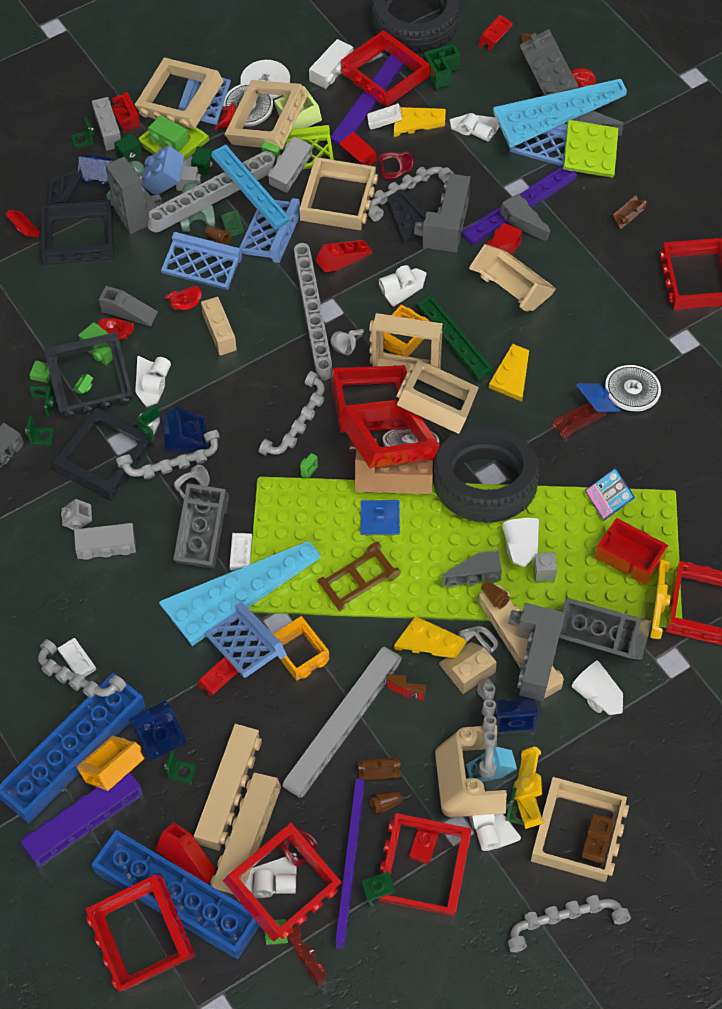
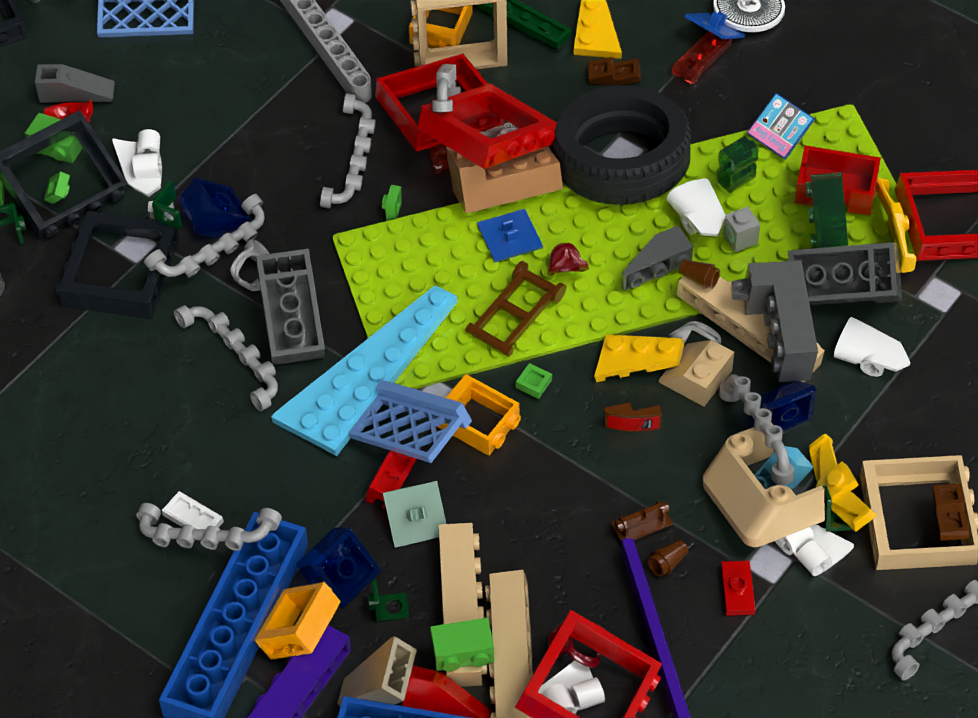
camera: 20 degrees left, 5 degrees down
dark green bracket [25,415,54,445] -> none
light grey brick [61,499,92,530] -> none
light grey brick [74,523,136,560] -> none
red hat [165,286,201,310] -> none
tan brick [201,297,237,355] -> none
white plate [230,533,252,570] -> none
light grey beam [283,646,402,798] -> none
light grey piece [330,329,364,356] -> none
dark green bracket [362,872,395,907] -> none
red window [378,813,471,917] -> none
tan piece [396,359,479,434] -> none
none -> light grey bar [174,305,278,411]
none -> dark tan slope [337,636,416,706]
none -> sand green piece [383,481,446,548]
none -> bright green brick [430,617,495,671]
none -> light grey bar [432,64,461,112]
none -> bright green plate [516,363,552,399]
none -> dark red piece [547,243,589,275]
none -> reddish brown slope [588,57,641,85]
none -> clear green brick [717,136,759,193]
none -> clear green brick [806,172,848,249]

